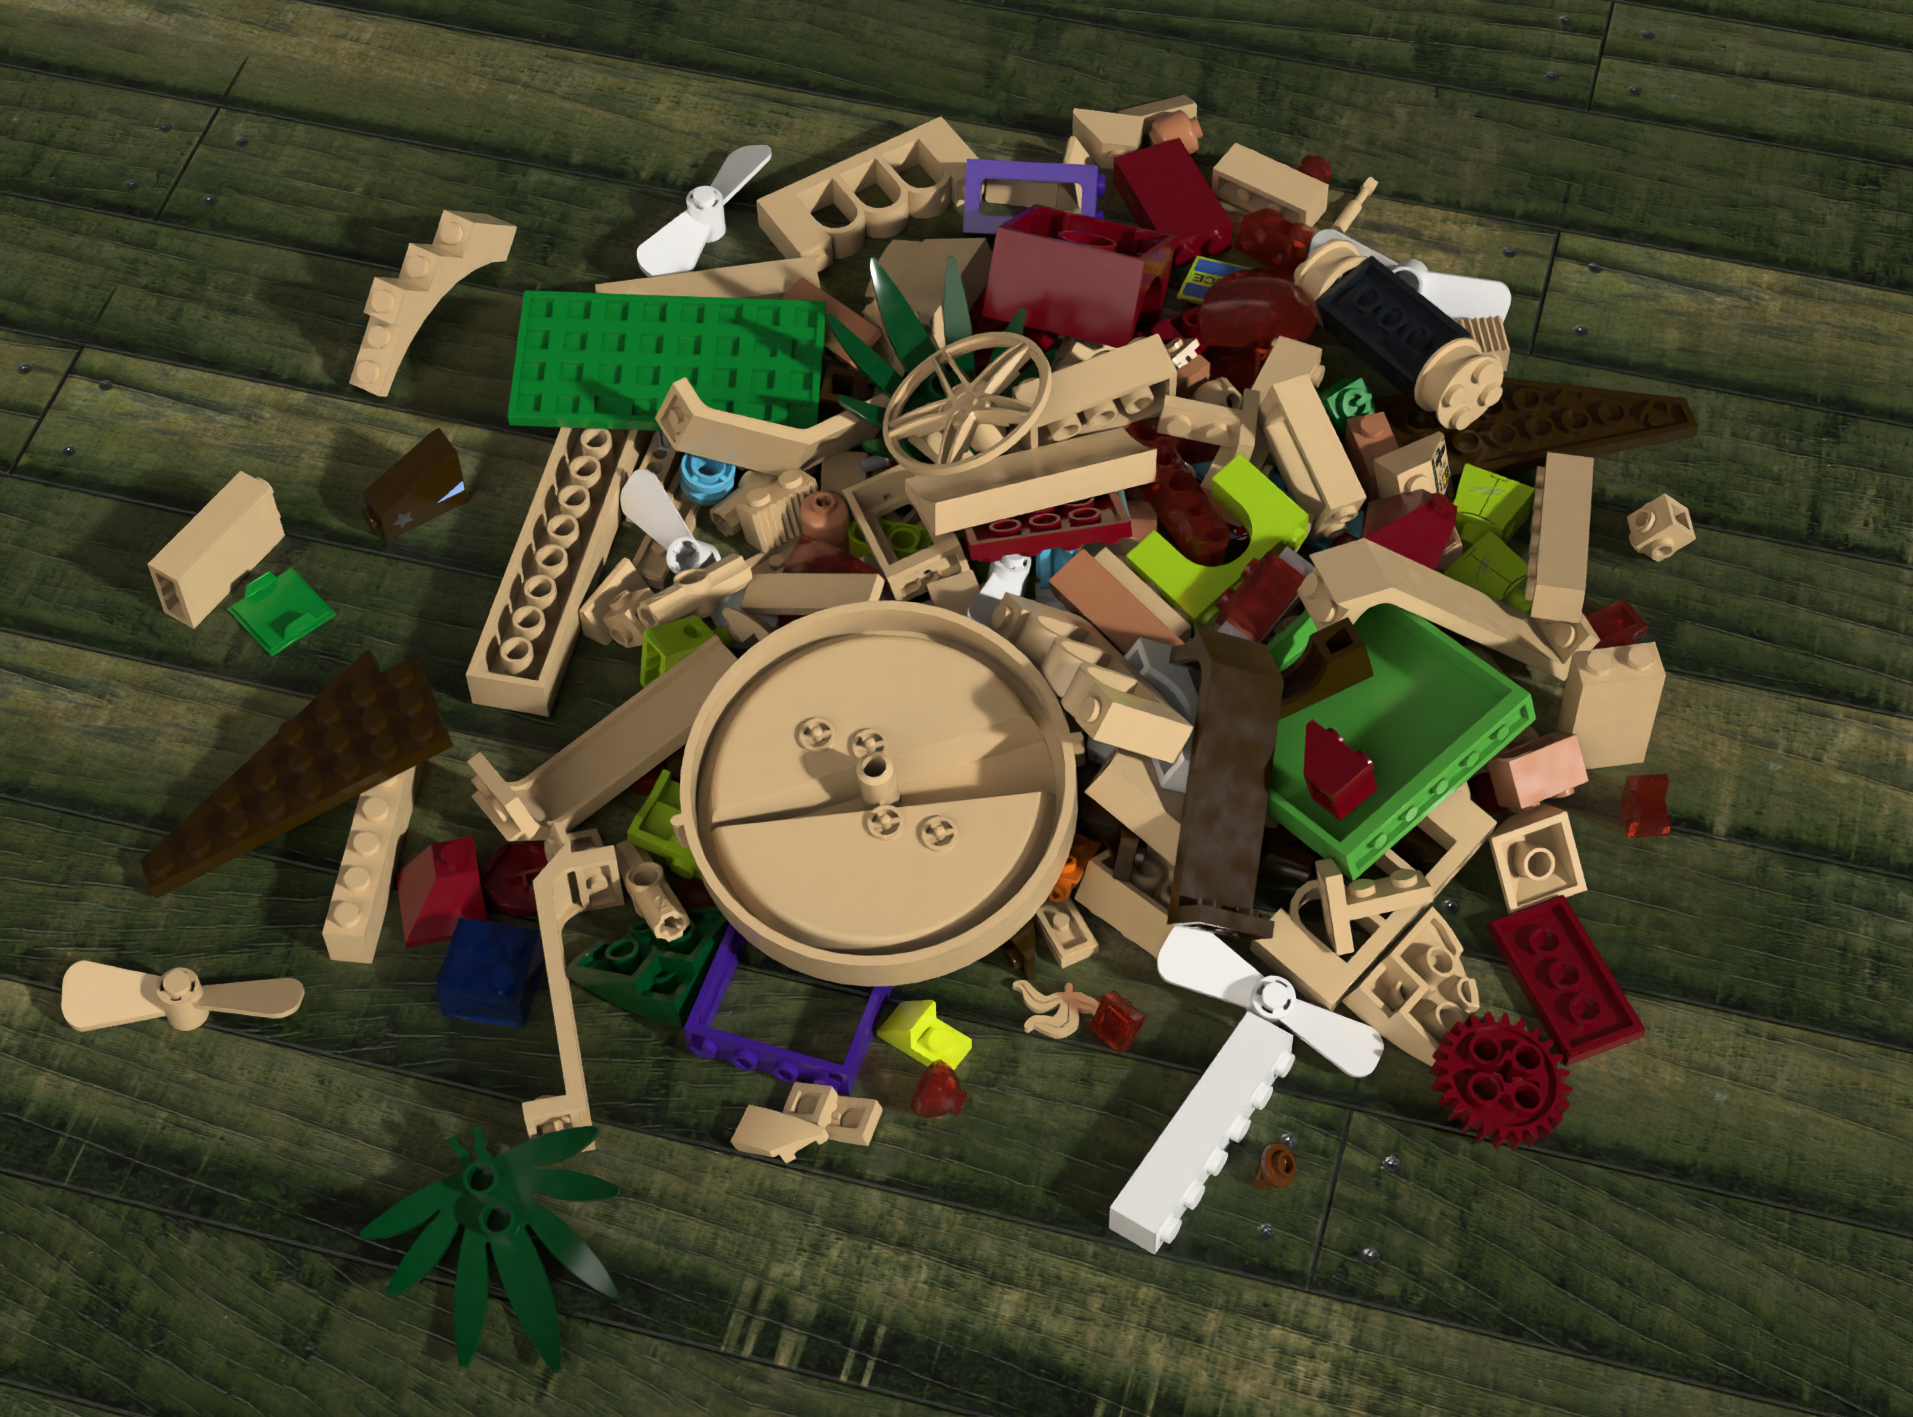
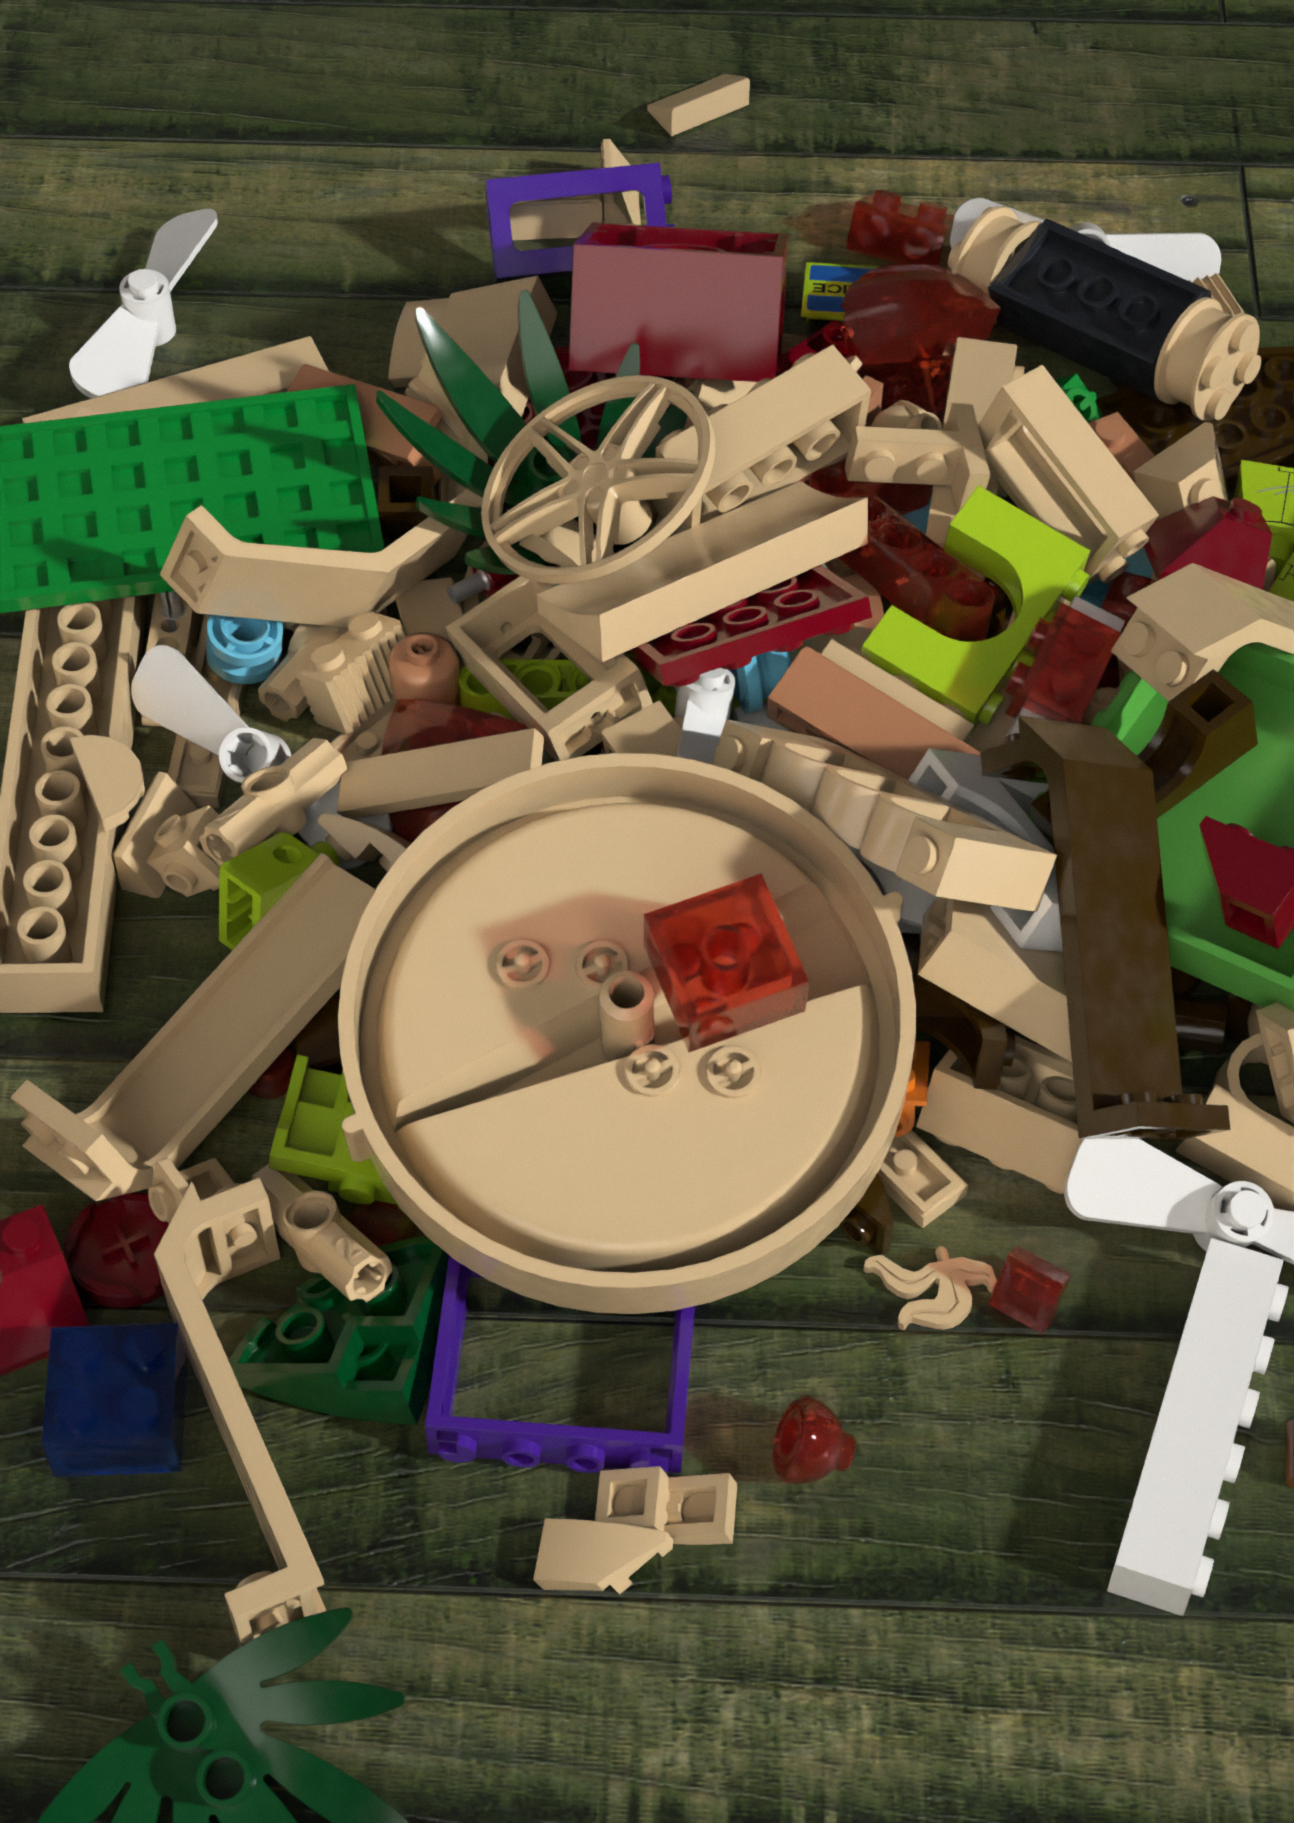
camera: 15 degrees left, 0 degrees up
tan fence [756,116,987,272] -> none
neon yellow slope [877,1000,972,1079] -> none
tan slope [1072,108,1144,169] -> none
dark red brick [1113,138,1233,268] -> none
nougat head [1147,110,1203,155] -> none
tan brick [1212,143,1329,236] -> none
clear red plate [1298,155,1332,184] -> none
tan piece [1331,176,1378,234] -> none
none -> tan tile [69,735,145,832]
none -> clear red brick [643,873,809,1053]

